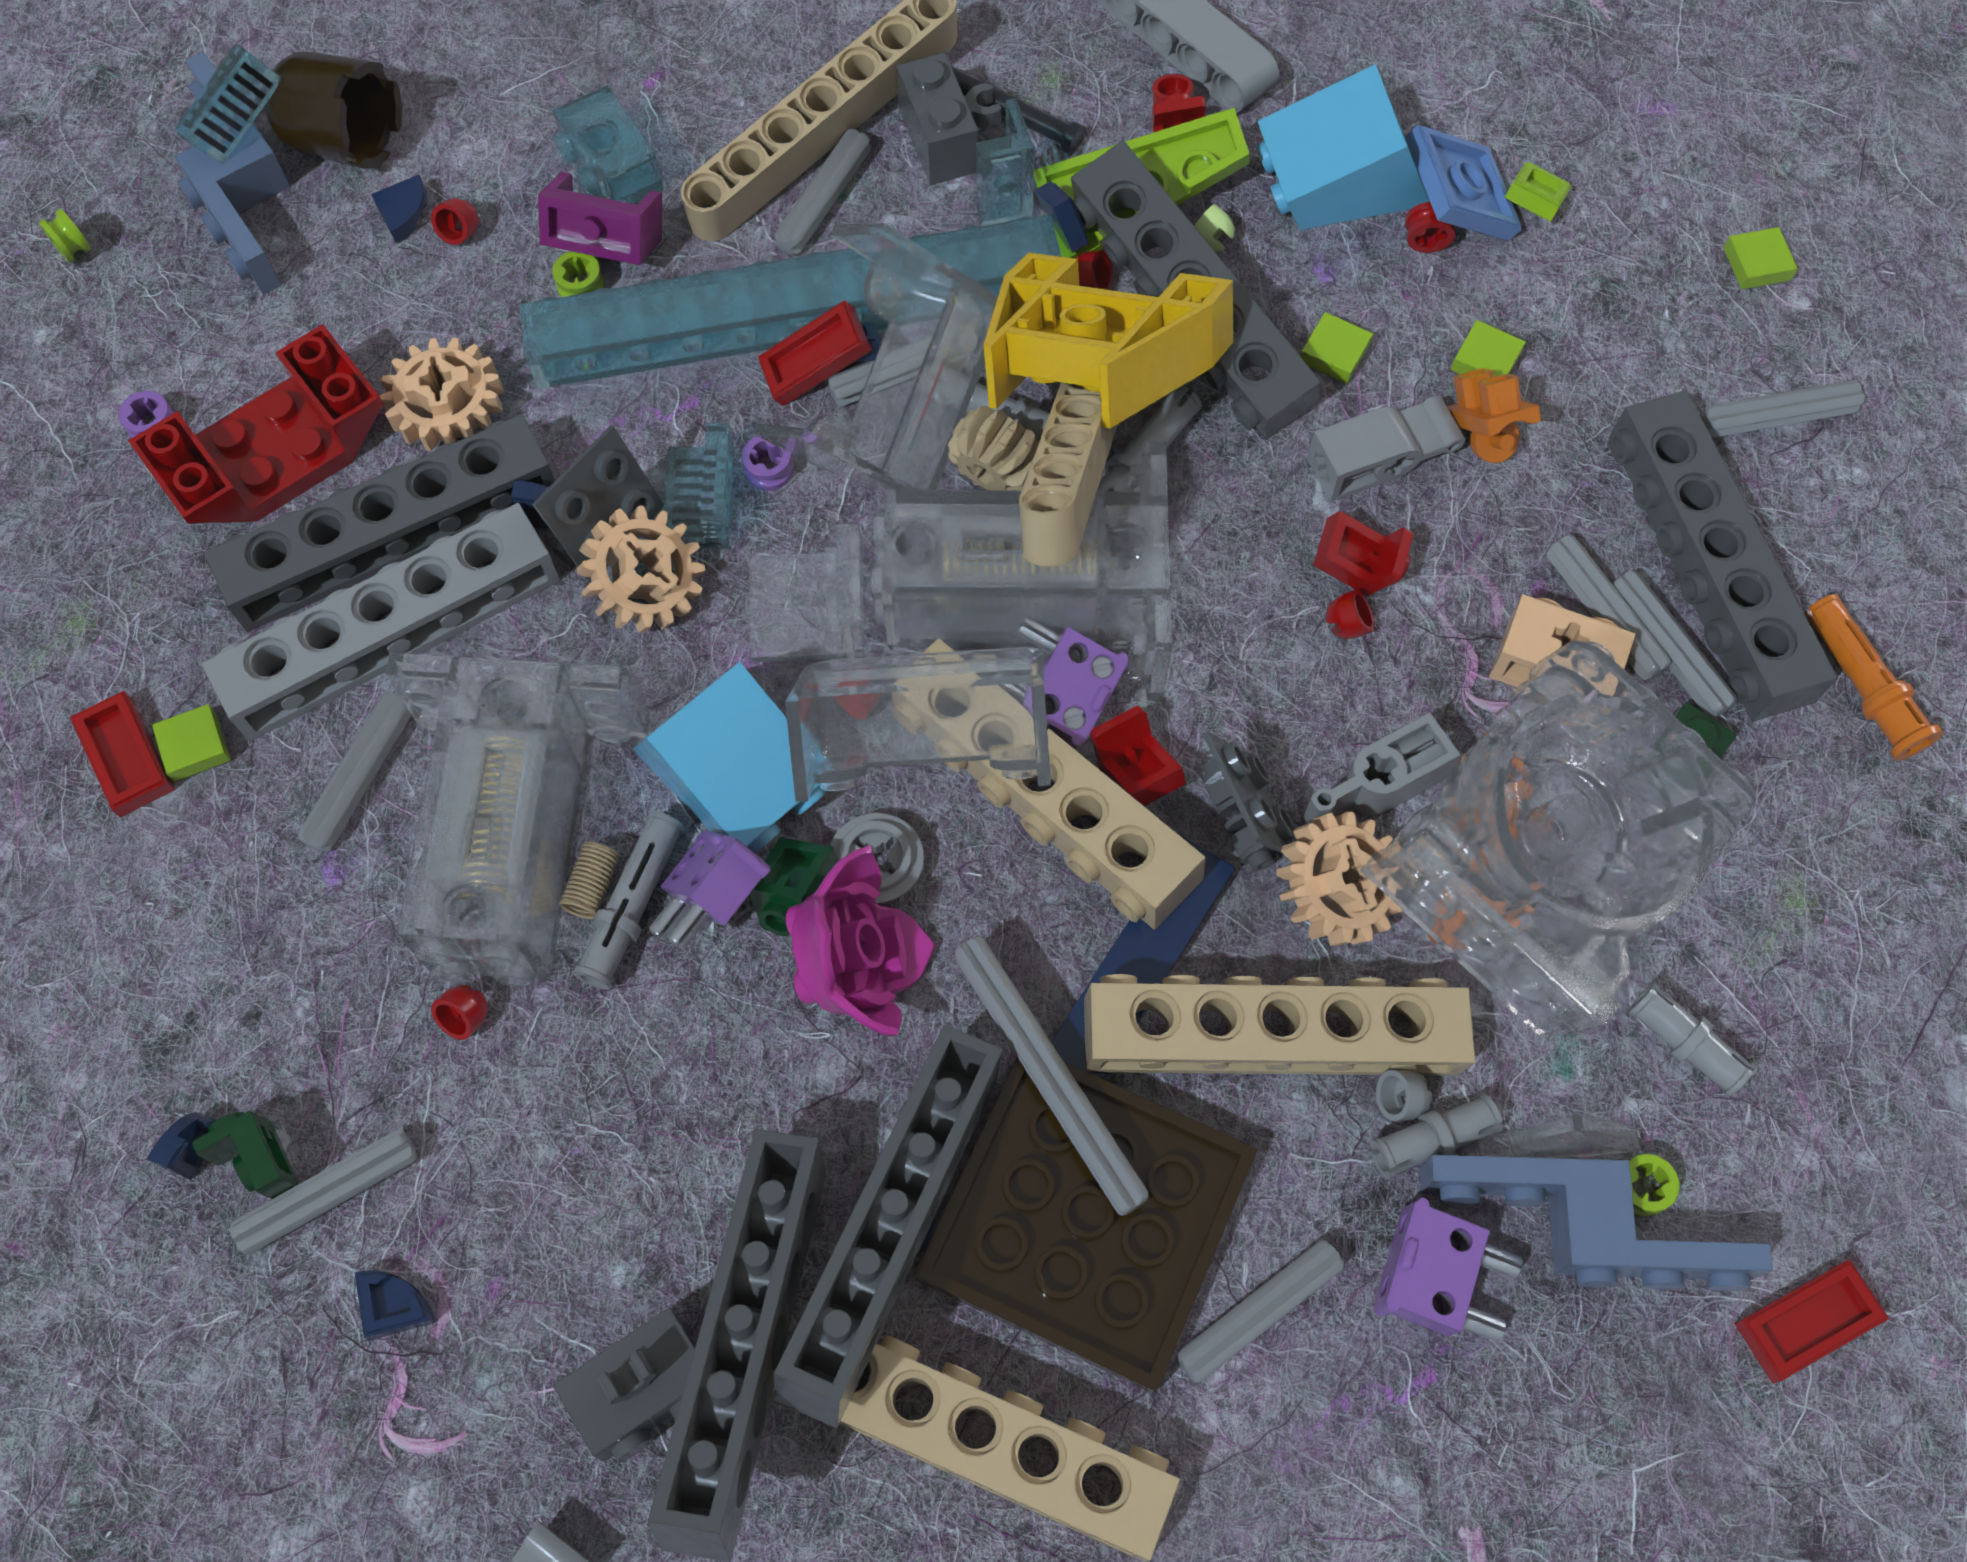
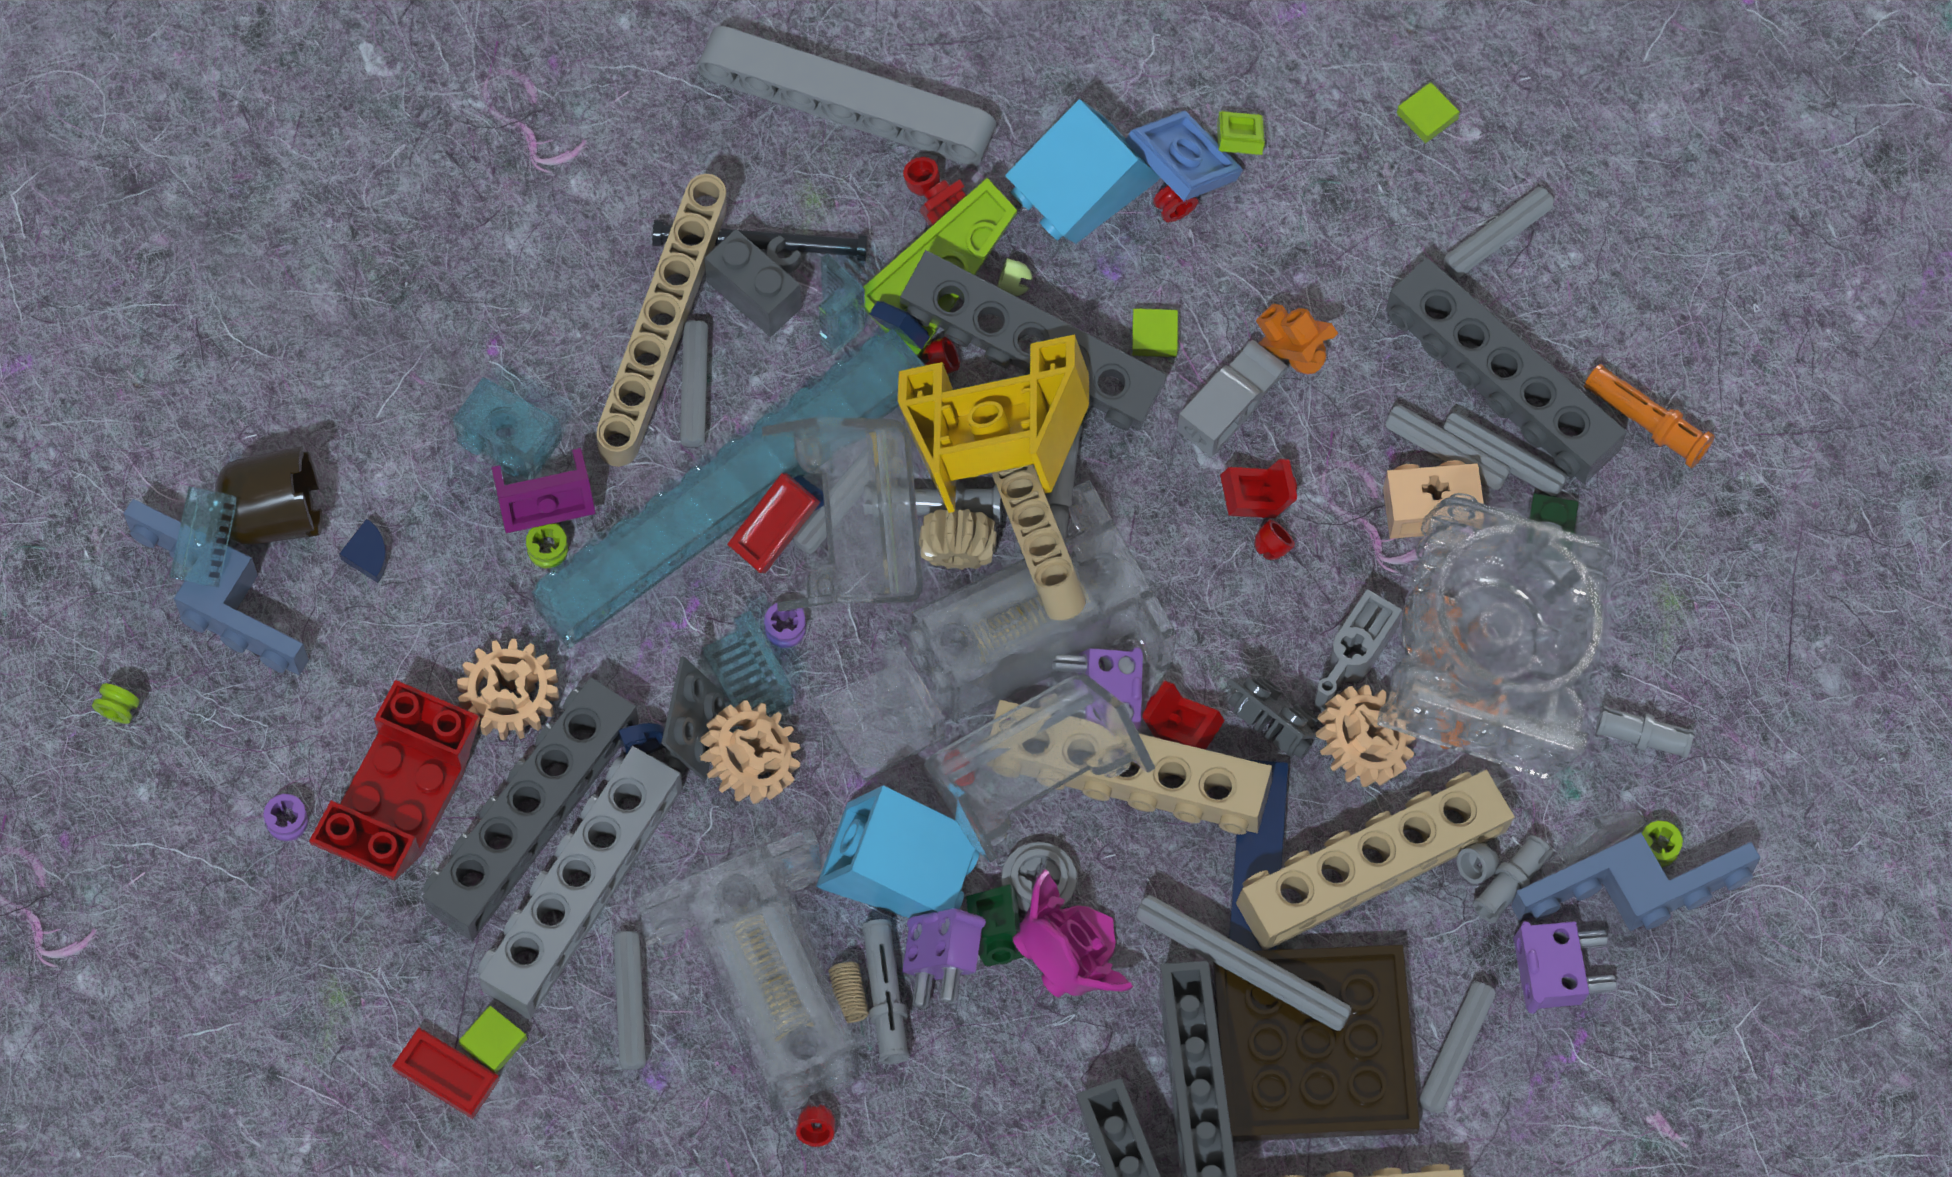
camera: 30 degrees left, 0 degrees up
red hinge [431,198,479,245] -> none
lime tile [1450,320,1526,377] -> none
red tile [1734,1259,1889,1384] -> none

